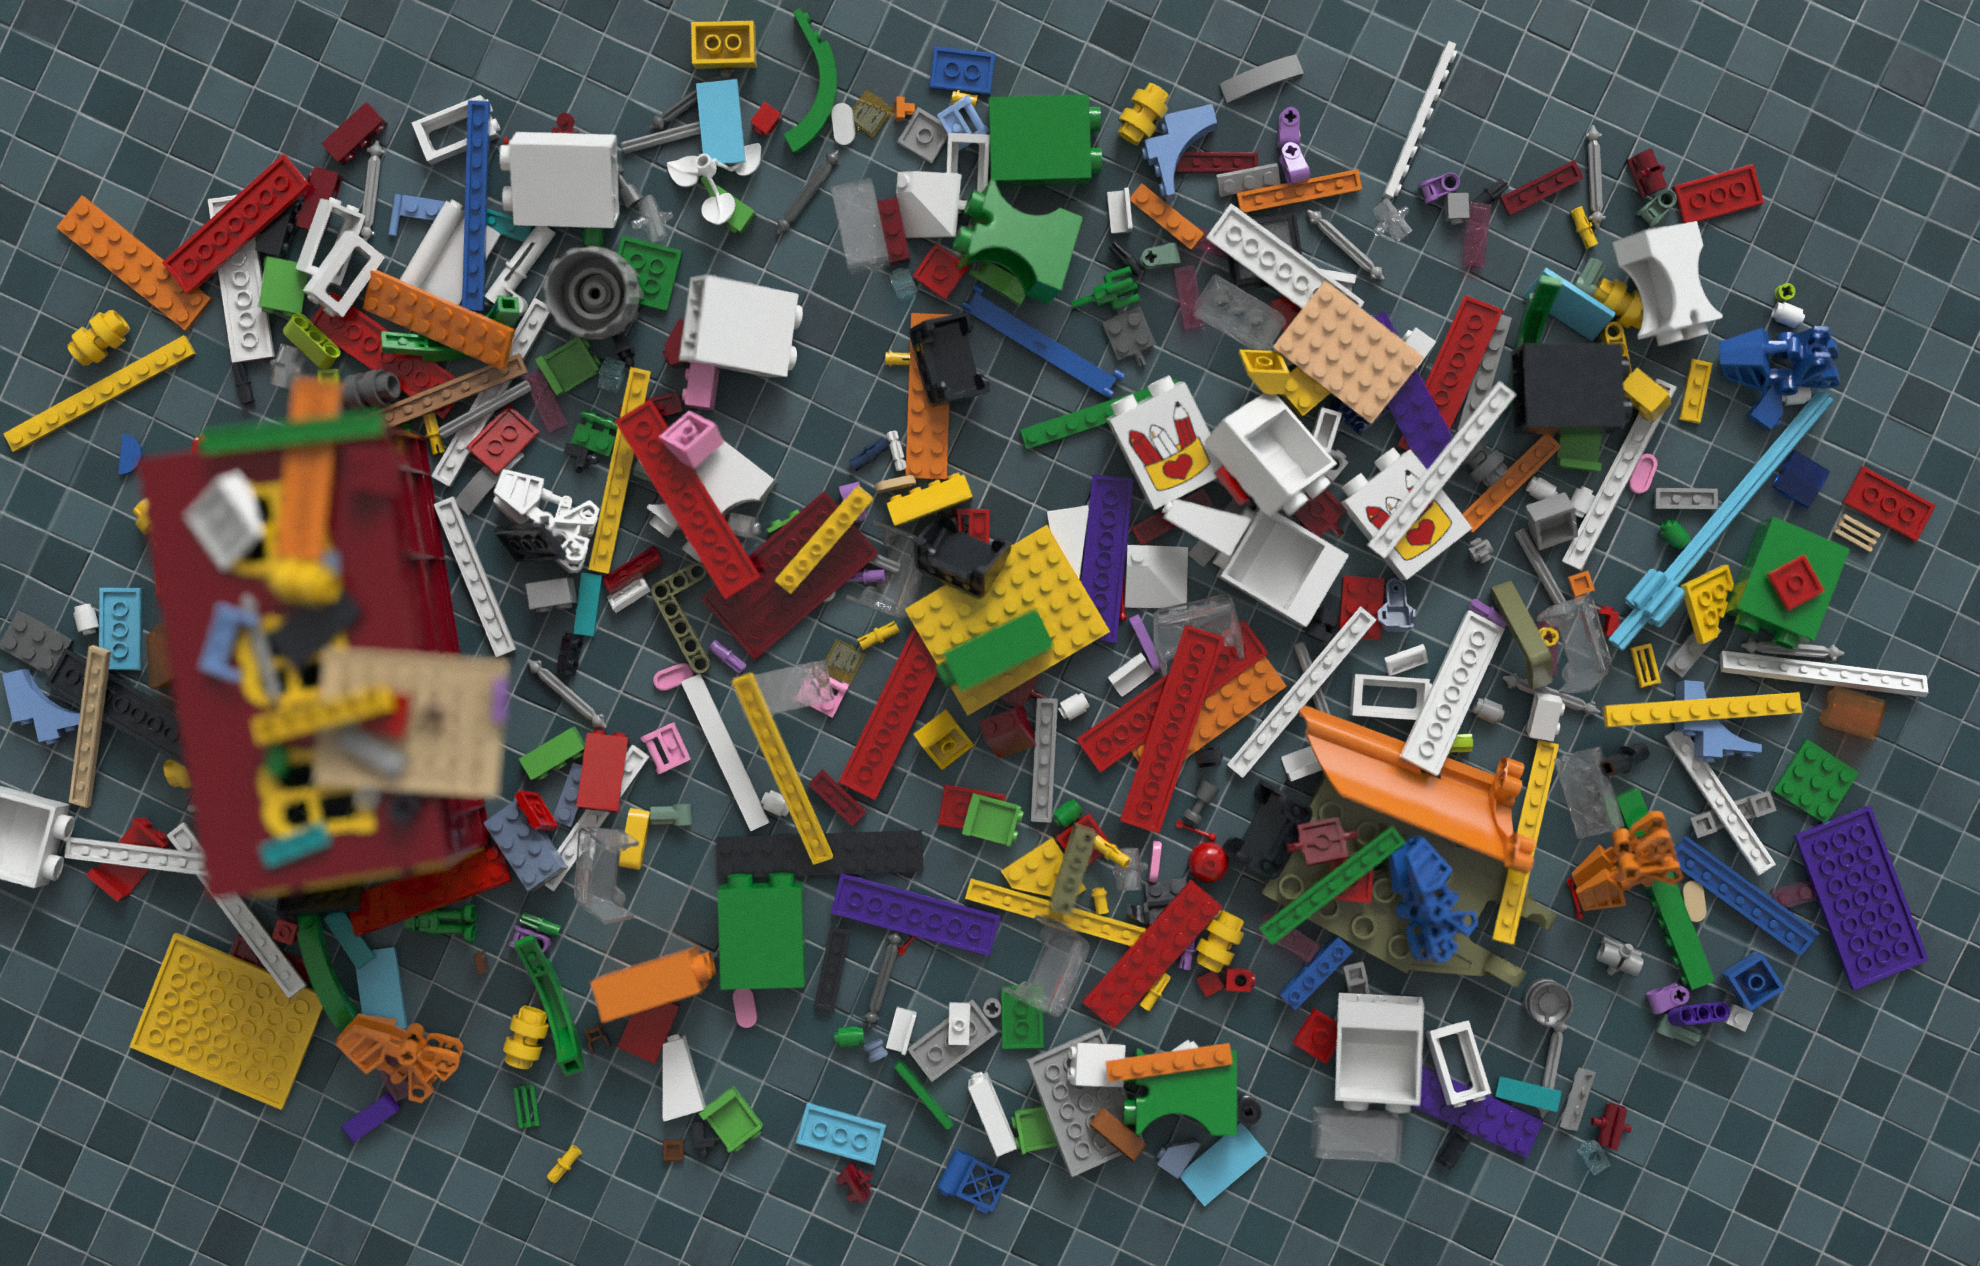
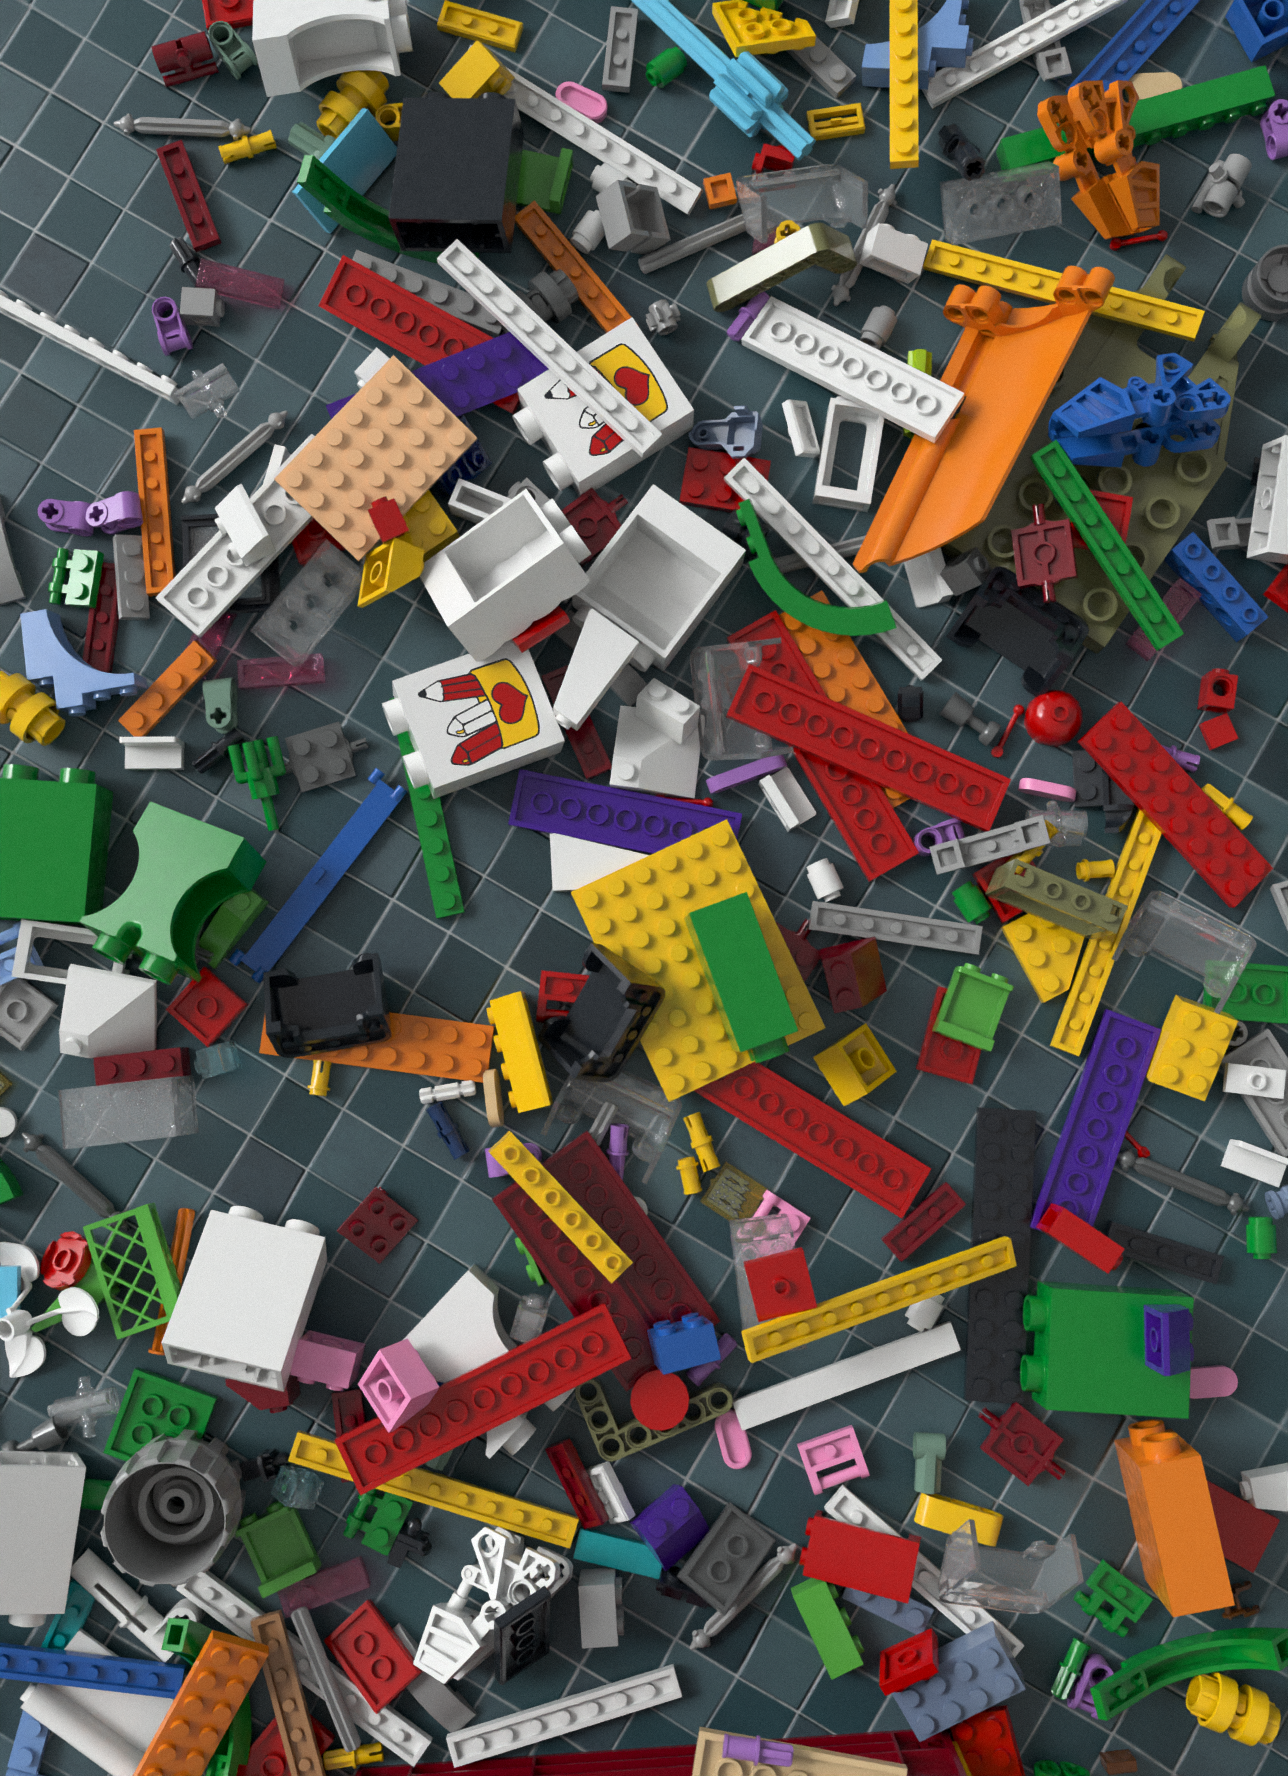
camera: 80 degrees left, 5 degrees down
yellow piece [1196,910,1244,973] -> none
none -> red tile [40,1231,92,1291]
none -> plate [48,548,104,608]
none -> bright green fence [83,1202,182,1340]
none -> orange axle [148,1208,195,1355]
none -> white slope [215,484,276,566]
none -> dark red hinge [337,1187,418,1264]
none -> red brick [368,496,409,544]
none -> dark purple slope [629,1484,709,1571]
none -> red tile [630,1370,690,1431]
none -> white brick [635,678,700,744]
none -> blue brick [647,1313,721,1375]
none -> yellow pin [676,1156,702,1195]
none -> dark grey tile [677,1502,776,1615]
none -> green arch [736,499,897,636]
none -> red plate [743,1247,817,1322]
none -> medium lavender piece [912,818,965,857]
none -> light grey slope [929,815,1051,875]
none -> dark grey brick [940,547,992,596]
none -> dark red plate [978,1402,1066,1487]
none -> red brick [1036,1203,1124,1274]
none -> green plate [1074,1559,1153,1638]
none -> dark purple slope [1144,1304,1194,1376]
none -> yellow brick [1146,995,1238,1101]

